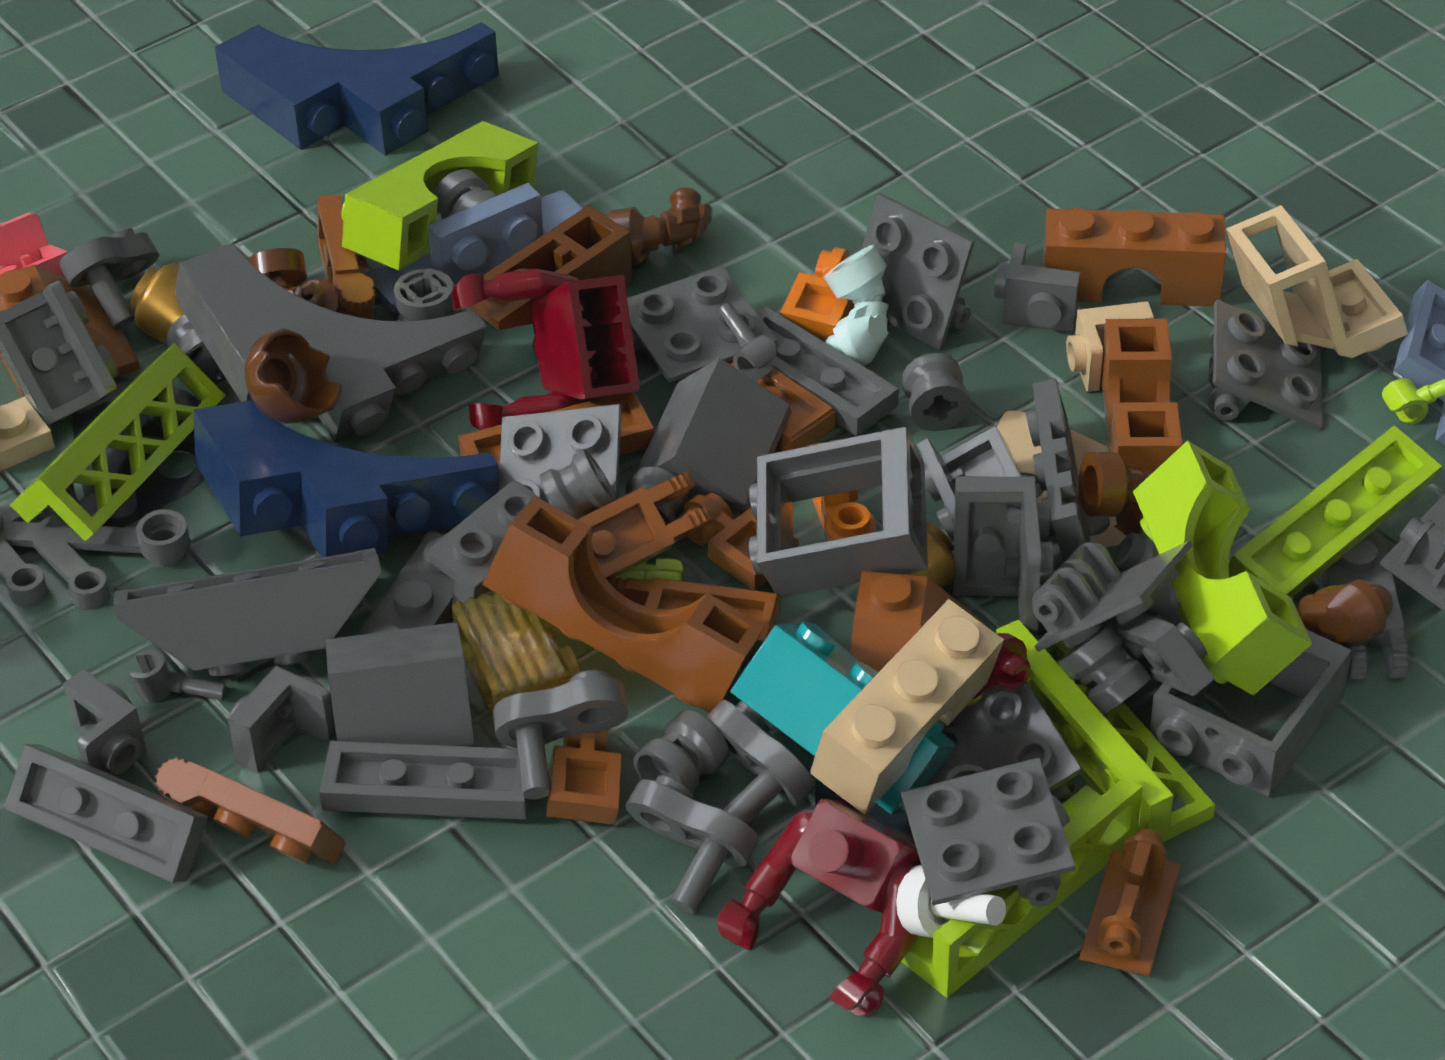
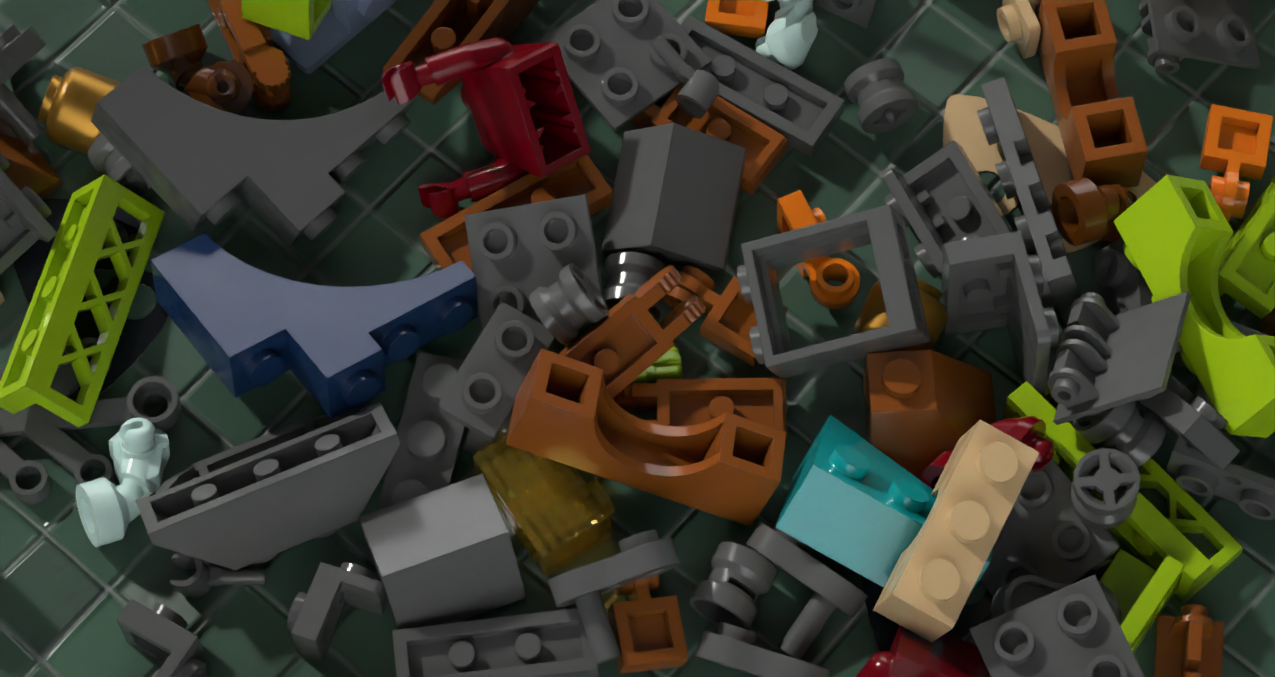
camera: 10 degrees left, 20 degrees up
reddish brown hair [245,328,342,424] -> none
dark grey wheel [394,268,456,321] -> none
none -> light aqua arm [76,417,170,547]
none -> dark grey wheel [1070,448,1141,529]
none -> orange plate [1199,104,1273,222]

